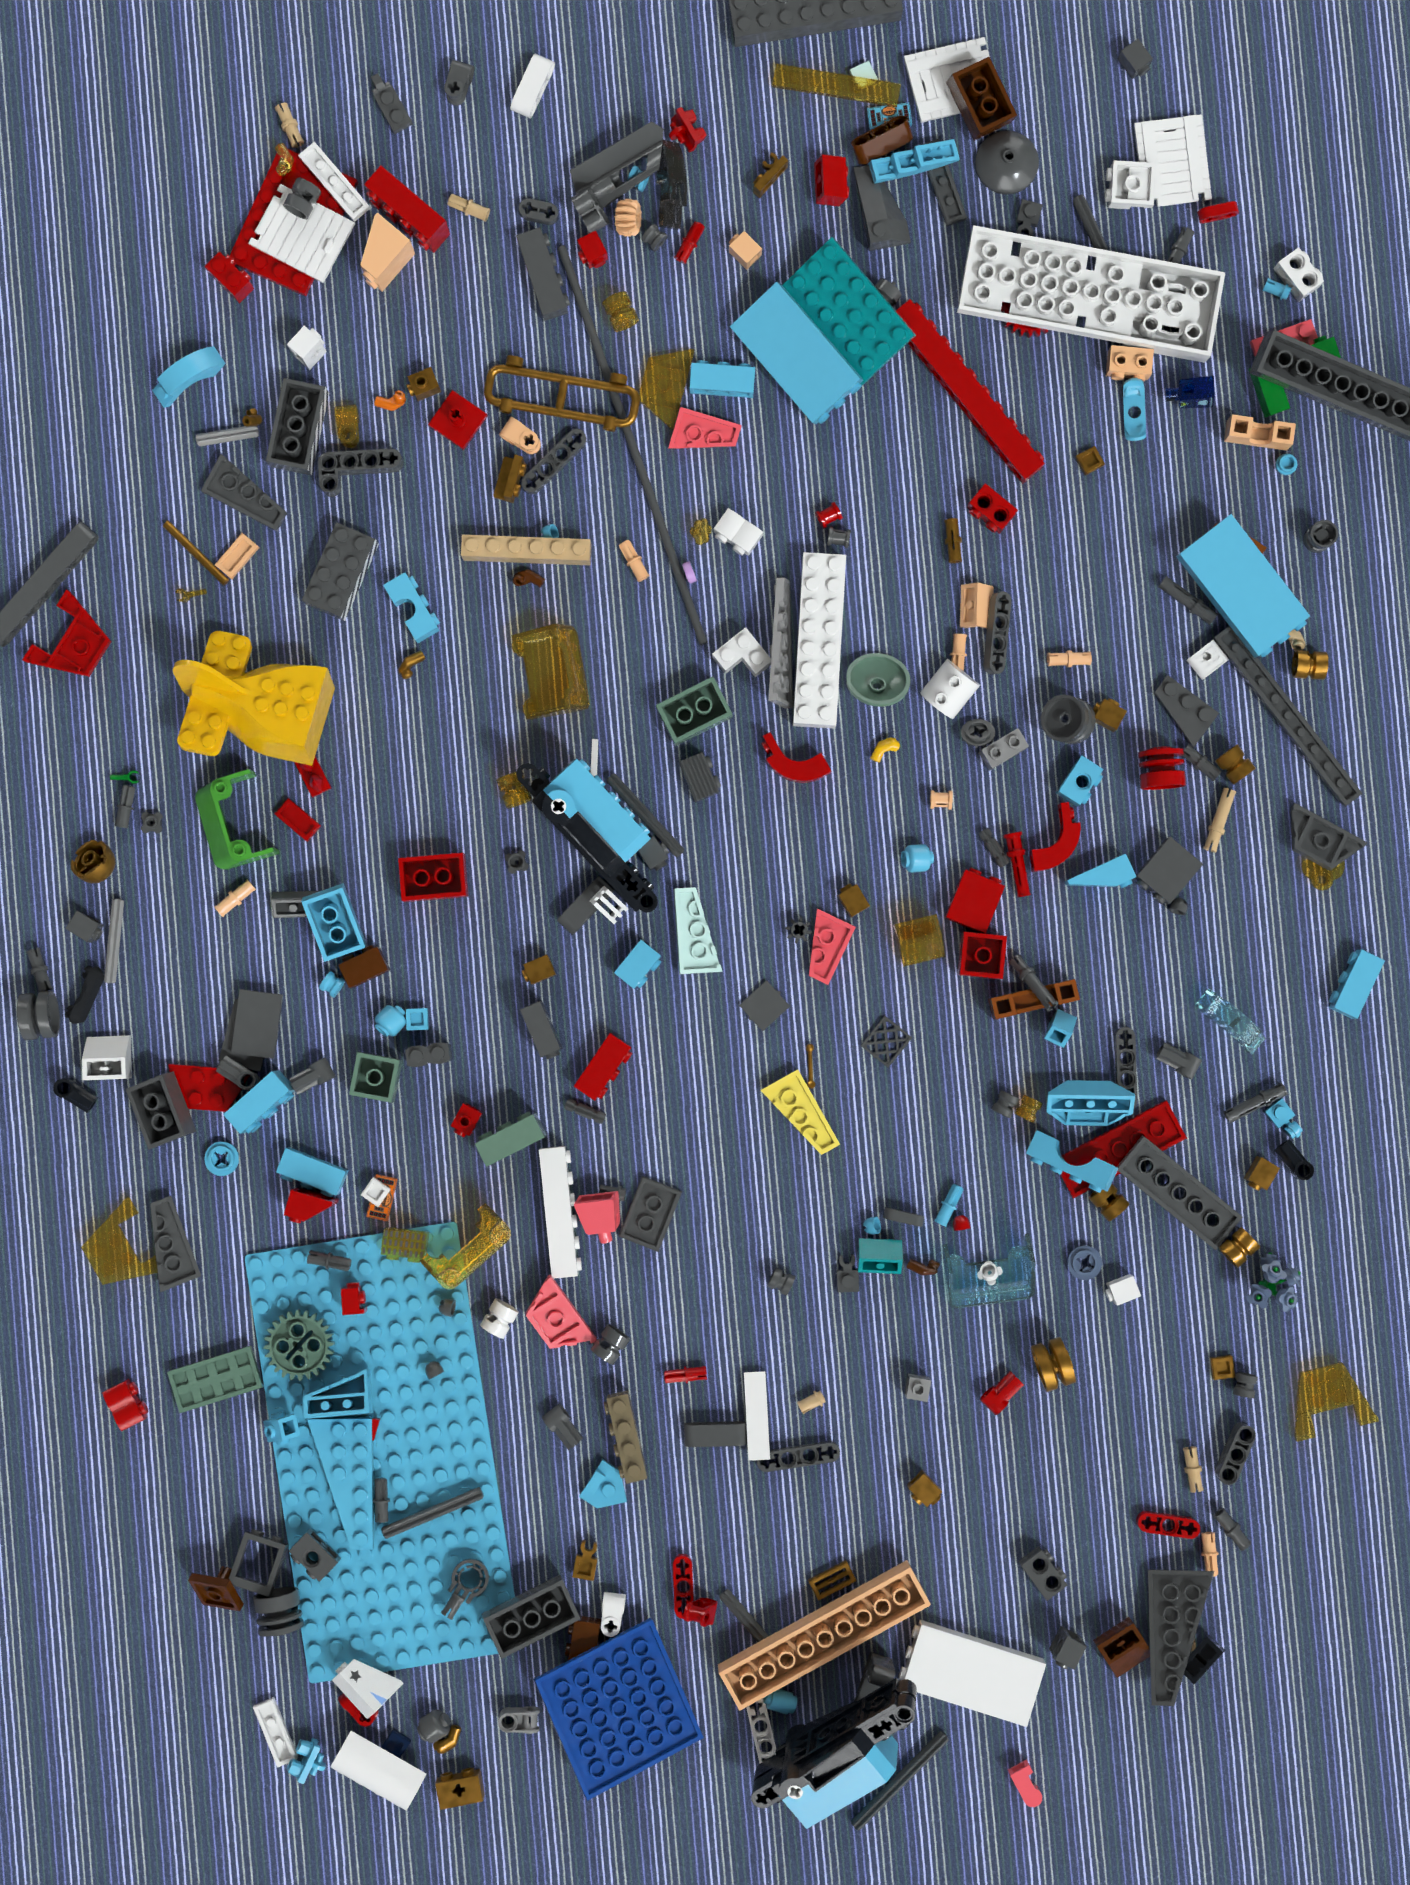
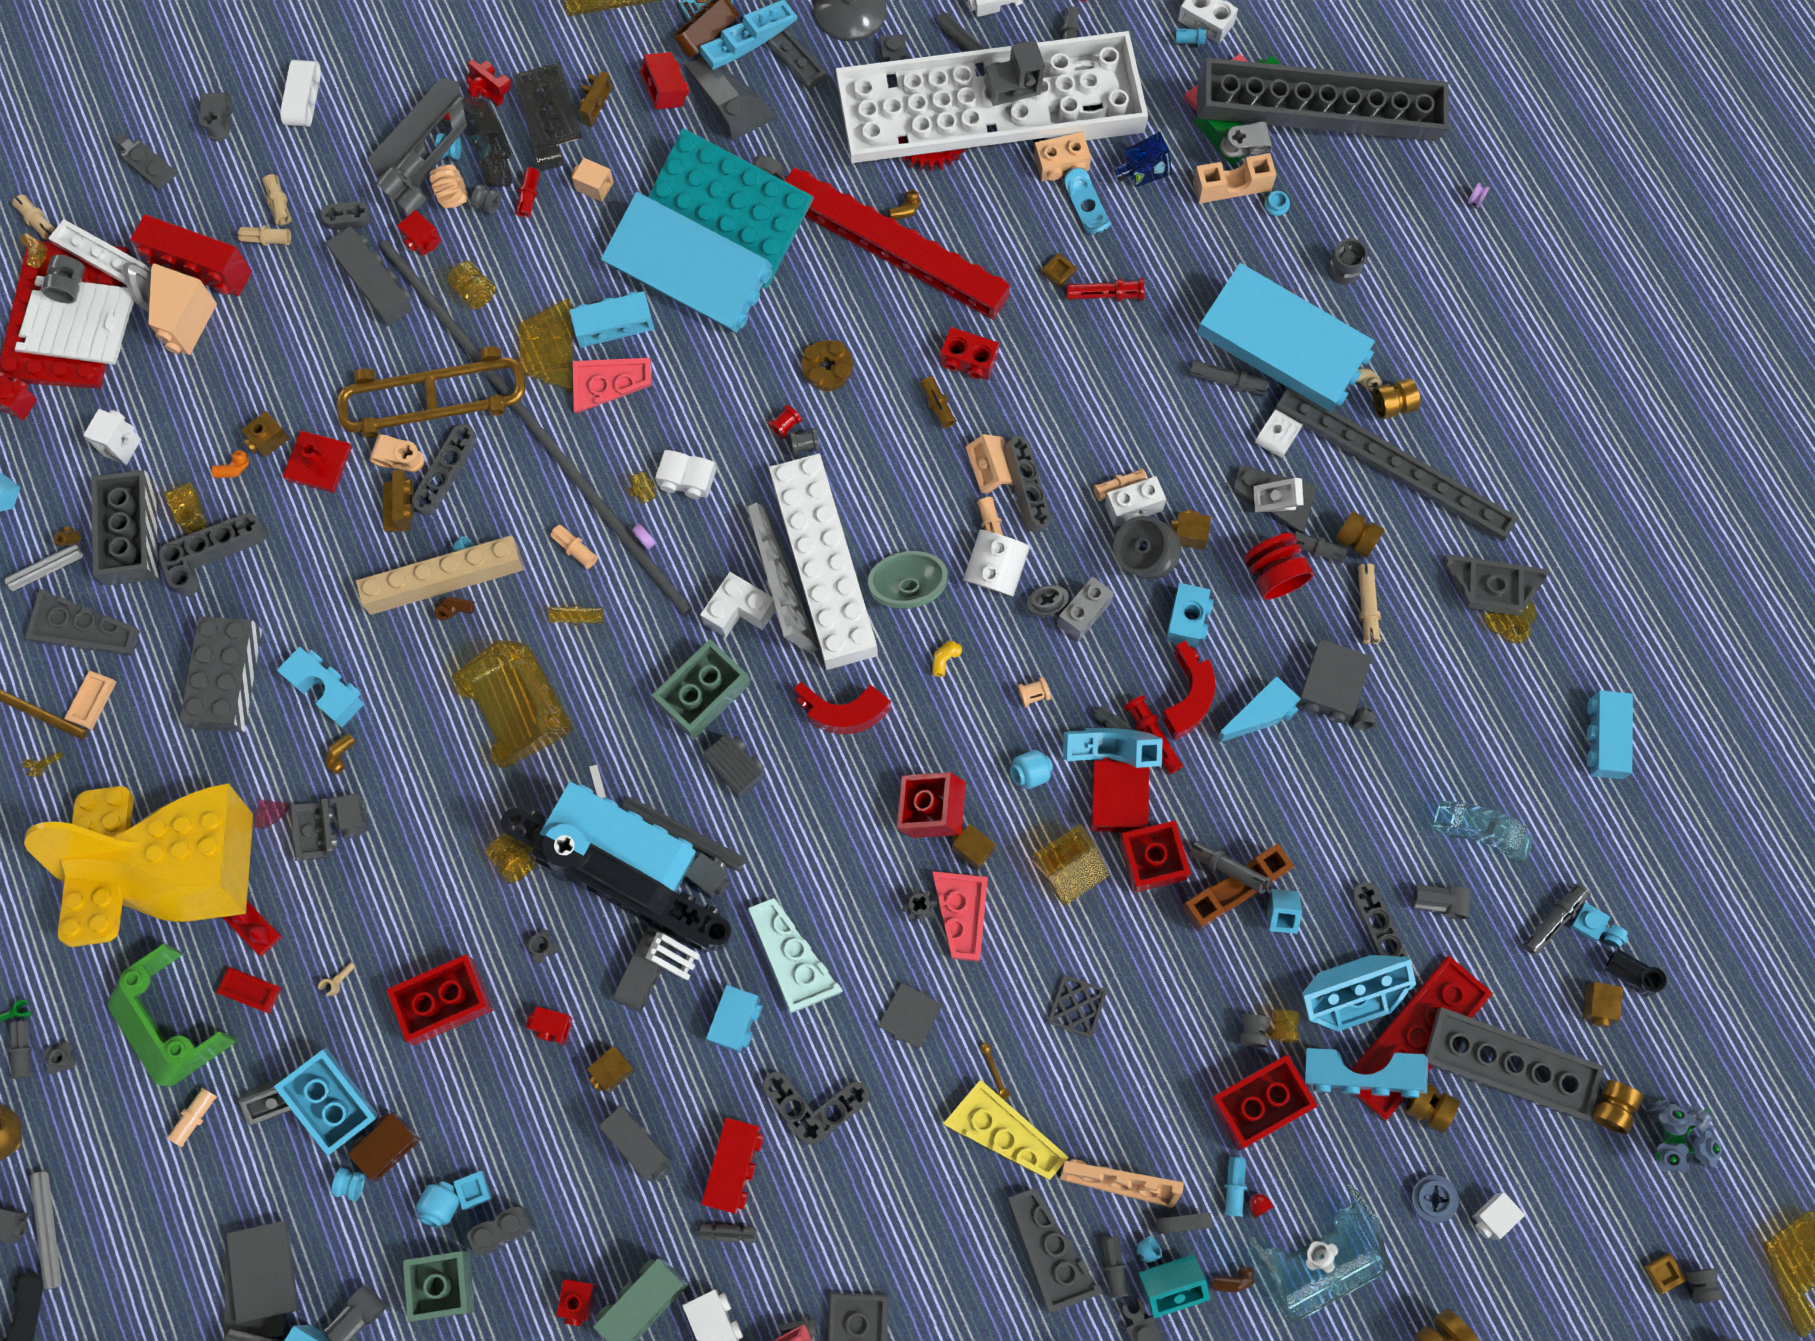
camera: 20 degrees left, 15 degrees down
none -> light grey arm [123,262,151,312]
none -> clear pink tile [254,800,289,829]
none -> tan pin [262,174,292,225]
none -> dark grey bracket [290,799,337,861]
none -> tan hand [318,962,356,996]
none -> dark grey brick [330,793,369,839]
none -> clear smoke hinge [513,62,583,172]
none -> red brick [526,1006,573,1046]
none -> clear yellow pin [548,604,604,626]
none -> dark grey beam [763,1072,870,1145]
none -> pearl gold plate [802,340,853,391]
none -> pearl gold arm [889,190,921,220]
none -> red brick [897,772,966,838]
none -> dark grey brick [984,40,1045,106]
none -> dark grey wing [1006,1188,1104,1314]
none -> light nougat wing [1059,1159,1184,1208]
none -> medium azure arch [1063,728,1162,768]
none -> red pin [1067,278,1144,302]
none -> dark grey axle [1101,1236,1129,1298]
none -> white brick [1104,476,1166,527]
none -> red brick [1208,1054,1318,1151]
none -> light grey piece [1220,122,1272,158]
none -> white slope [1254,478,1304,513]

